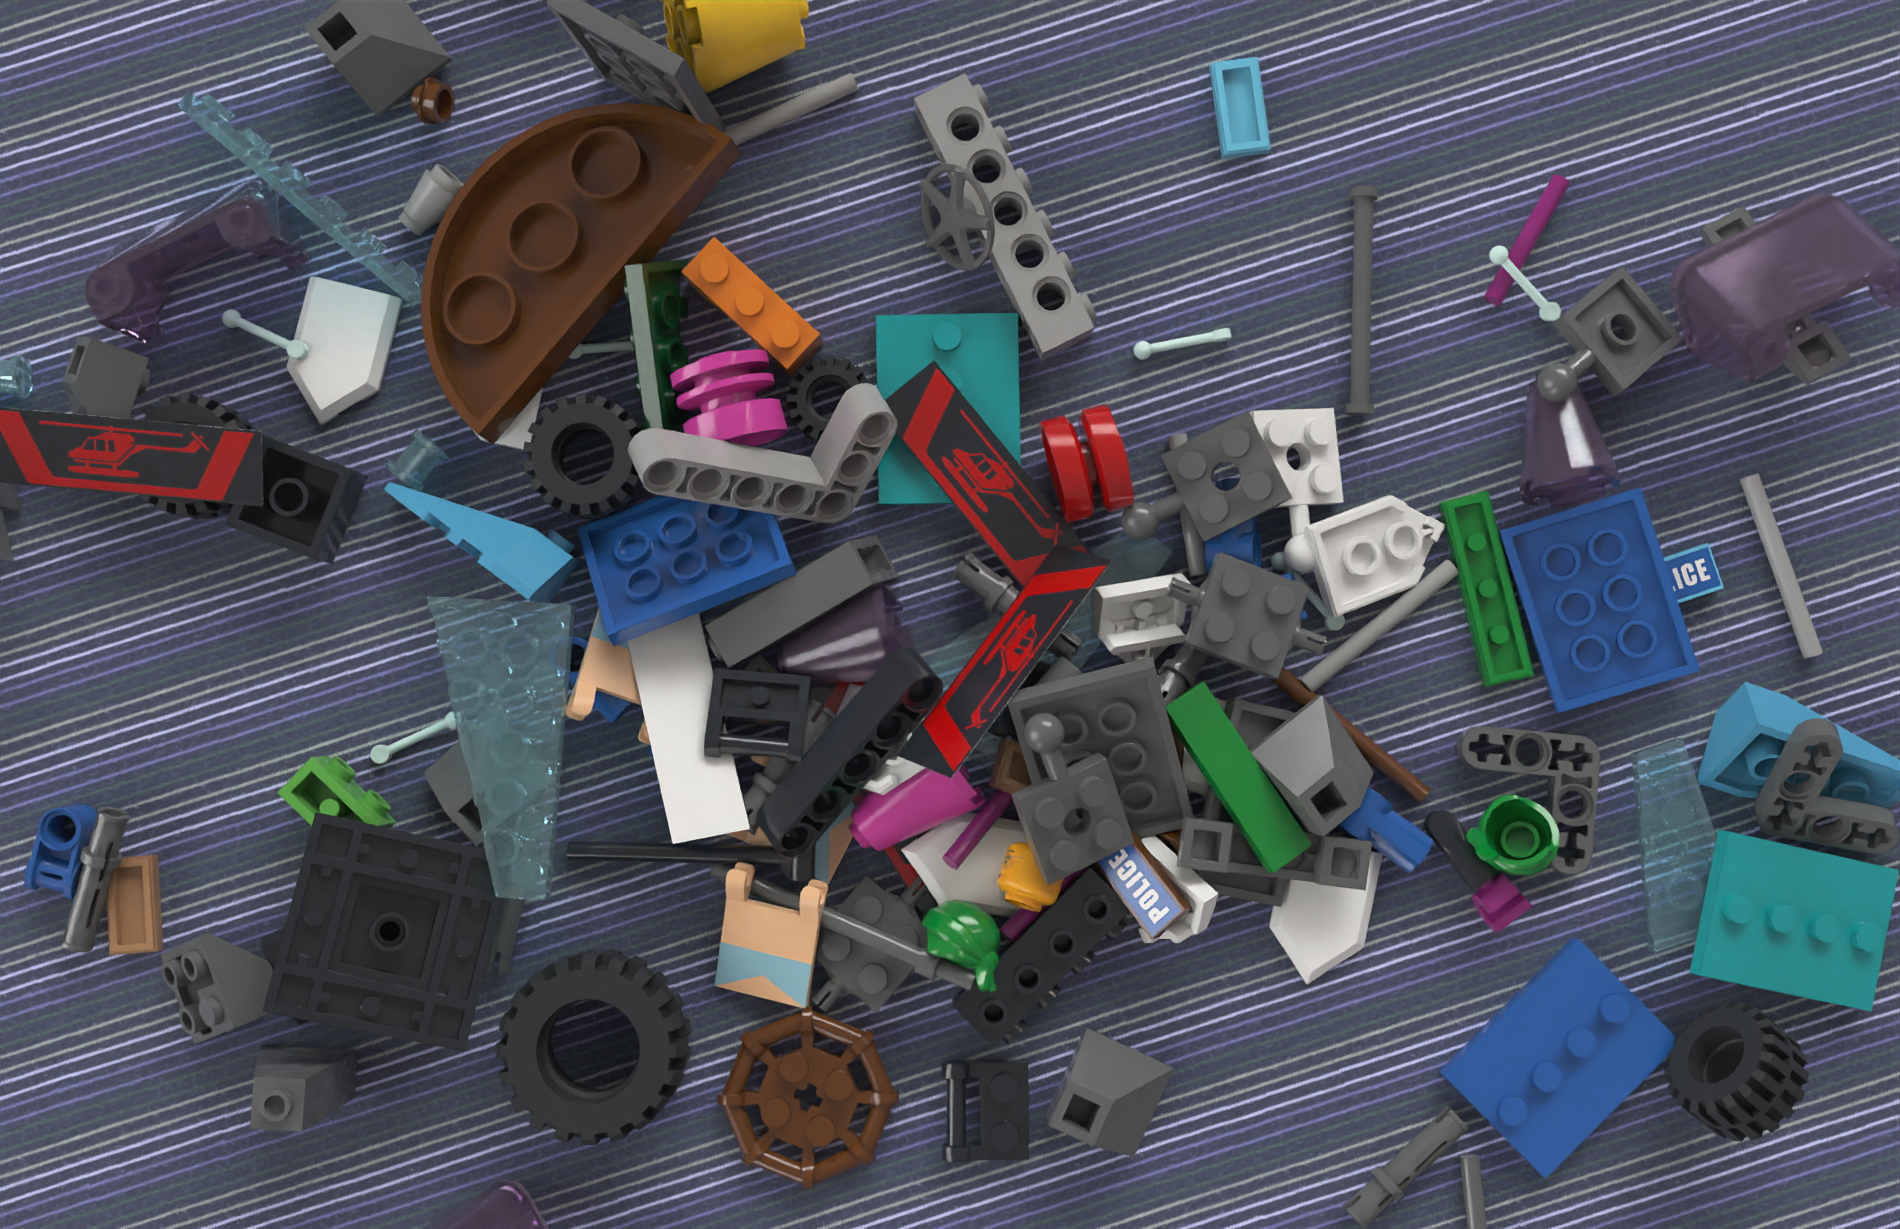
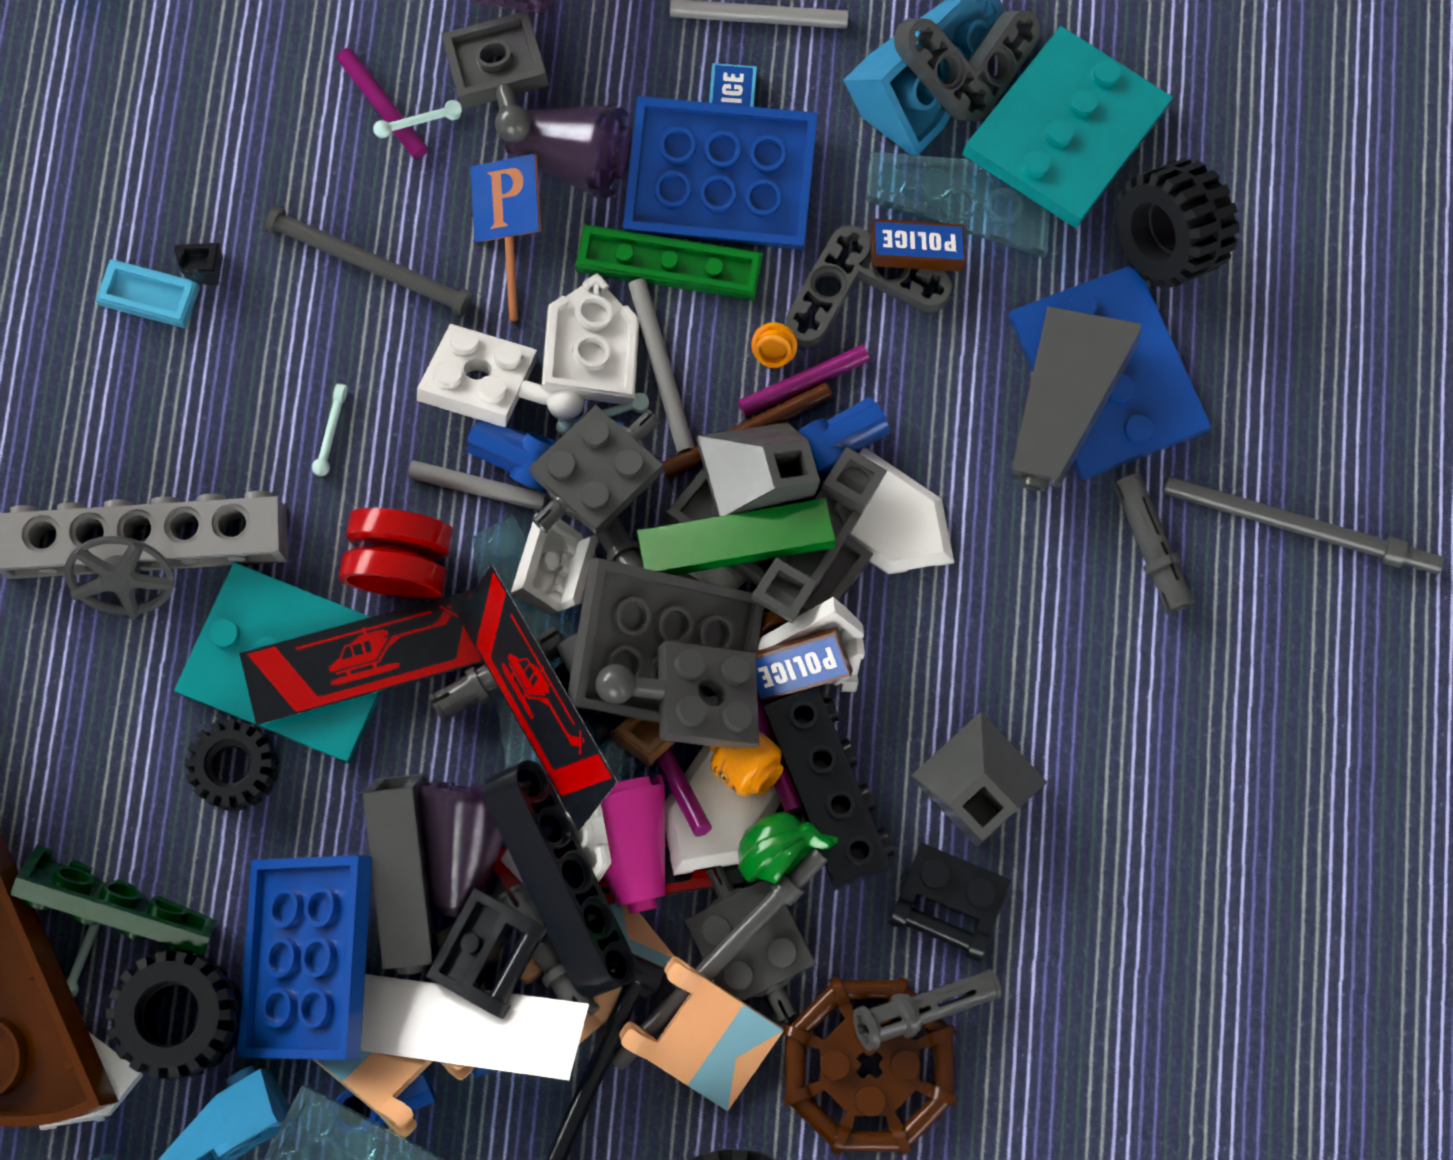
camera: 65 degrees left, 10 degrees down
light grey beam [628,383,898,523] -> none
dark pink wheel [670,349,788,447] -> none
orange arch [681,237,823,378] -> none
dark grey plate [1121,410,1293,542] -> none
piece [1424,810,1533,933] -> none
green hat [1466,794,1560,876] -> none
none -> black tile [174,243,223,285]
none -> blue piece [470,154,541,323]
none -> magenta bar [737,344,870,418]
none -> light orange plate [751,322,798,368]
none -> dark grey pin [853,969,1002,1052]
none -> tile [870,219,966,272]
none -> dark grey slope [1011,307,1141,492]

